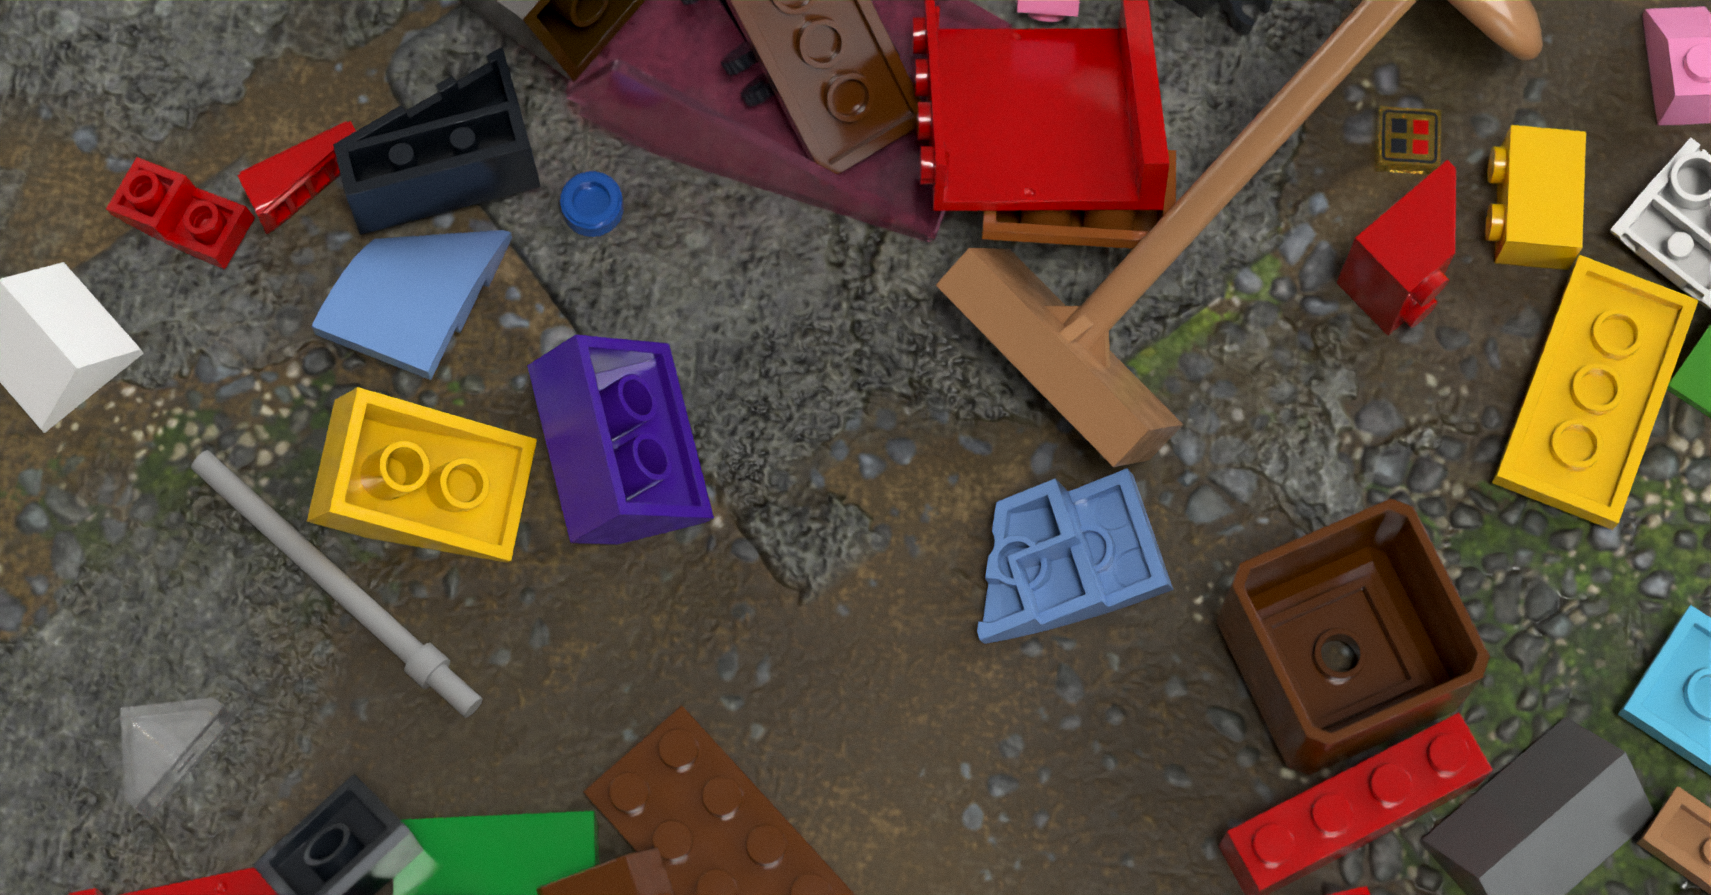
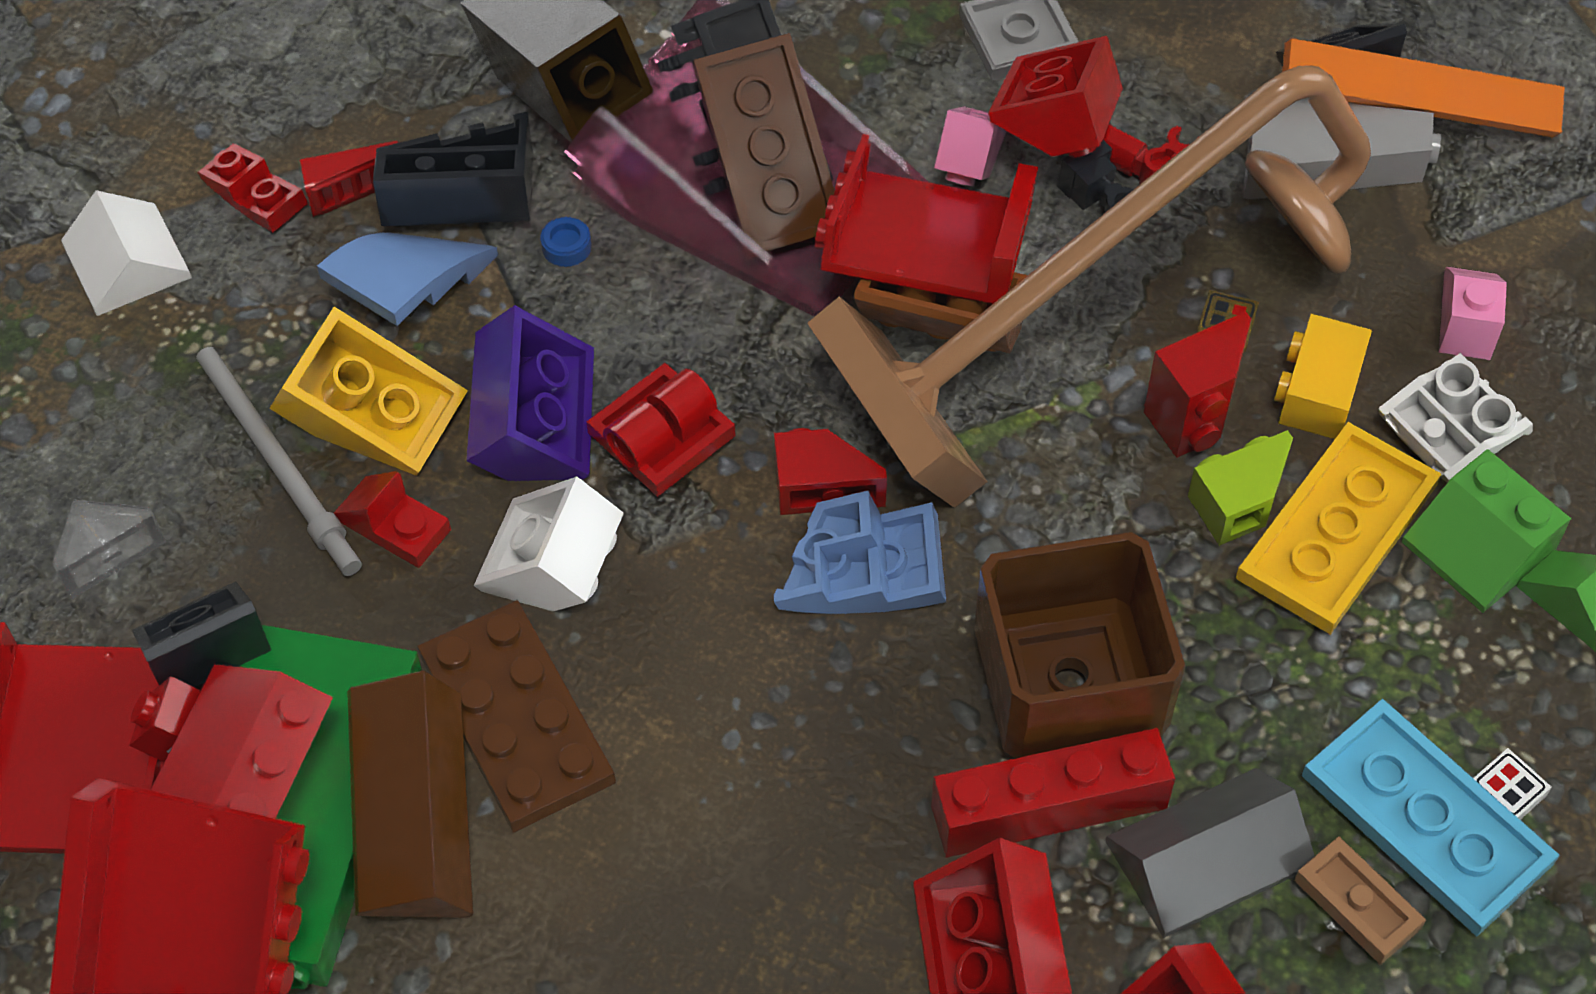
camera: 15 degrees right, 15 degrees down
none -> red slope [334,471,451,568]
none -> white slope [474,477,624,611]
none -> red plate [586,363,736,497]
none -> red slope [774,428,887,515]
none -> lime slope [1188,430,1293,546]

